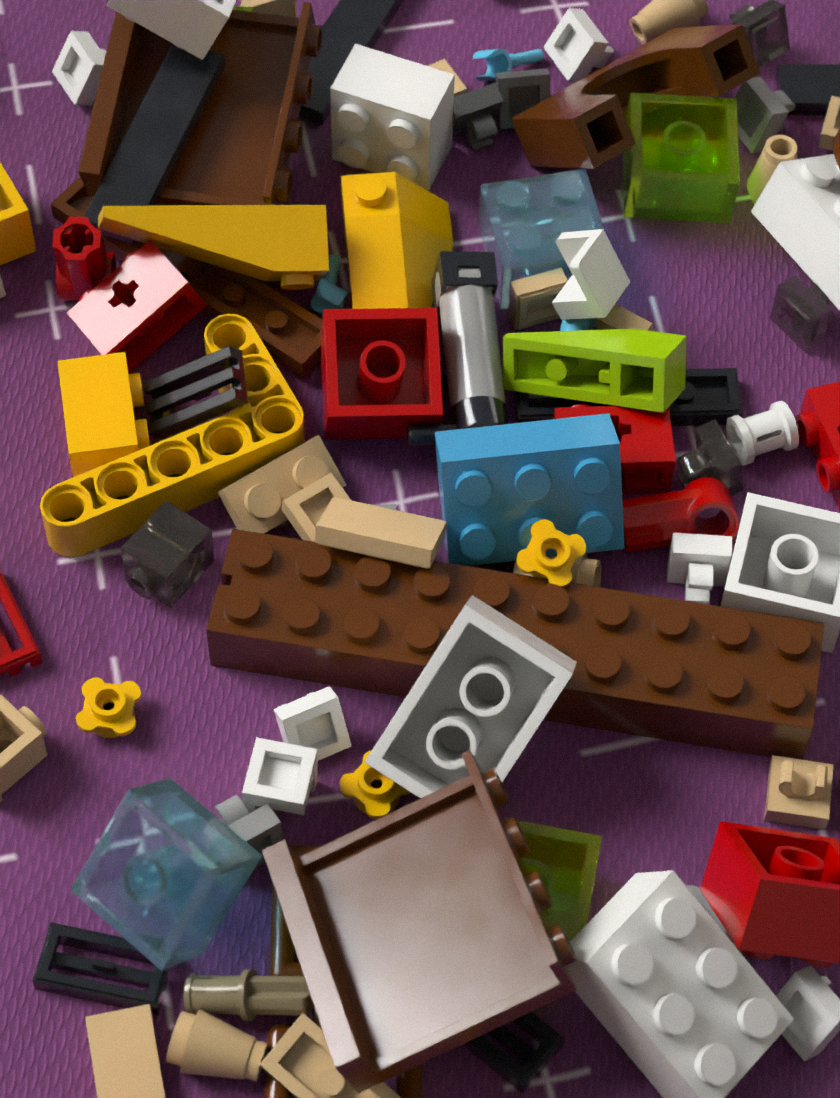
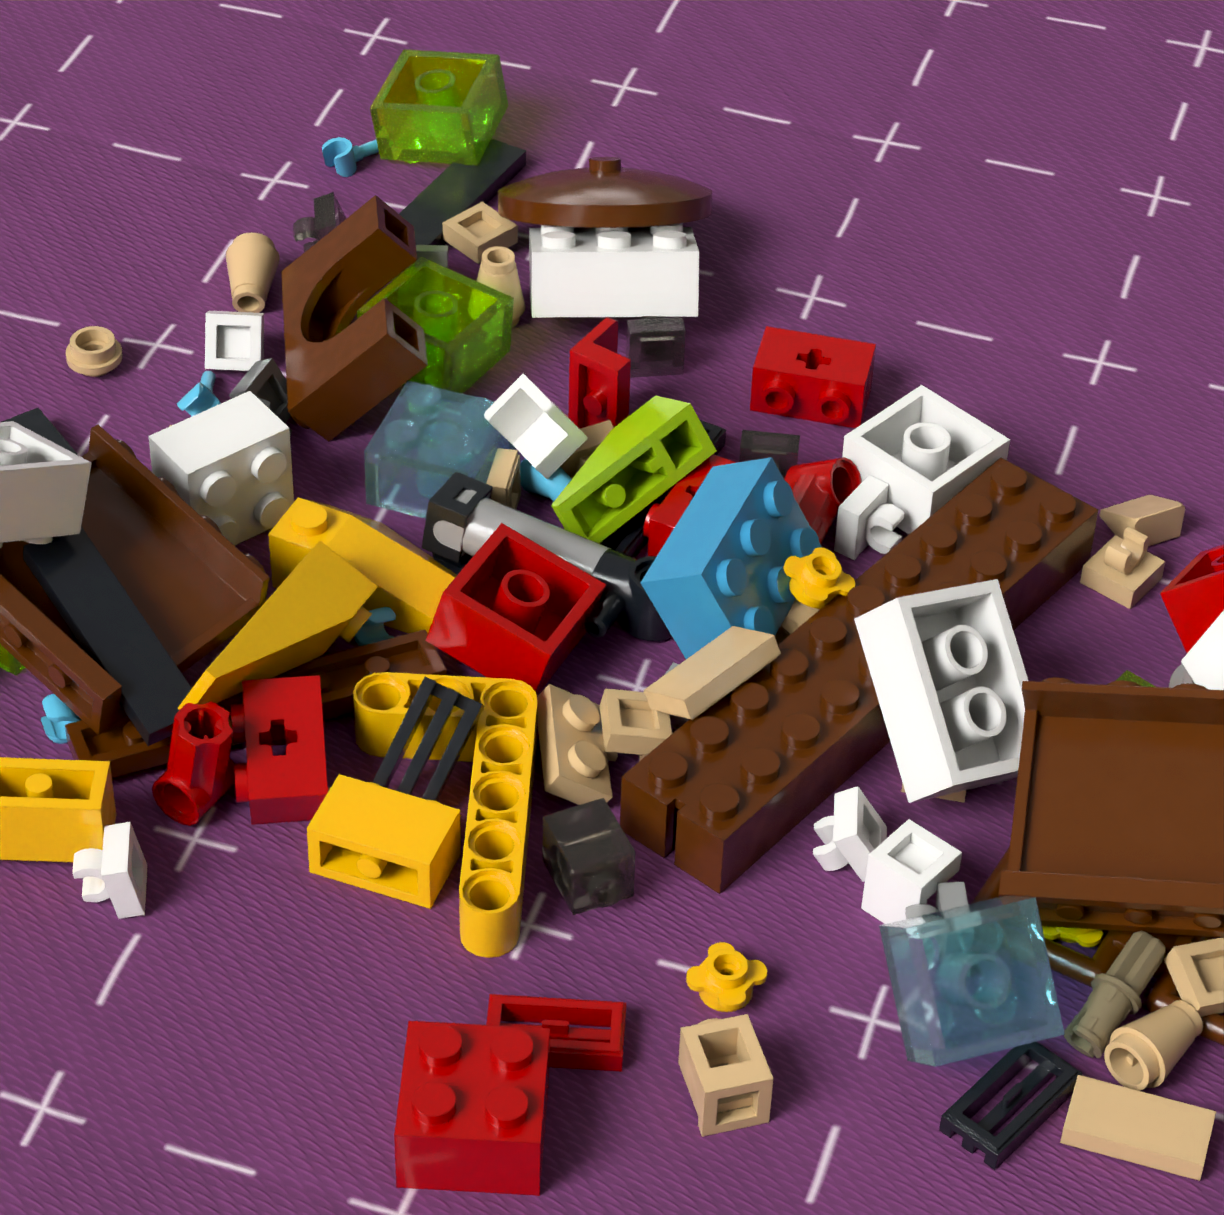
camera: 60 degrees left, 15 degrees down
yellow plate [340,750,410,819] -> none
white bush [726,401,799,465] -> none
none -> red panel [568,317,631,429]

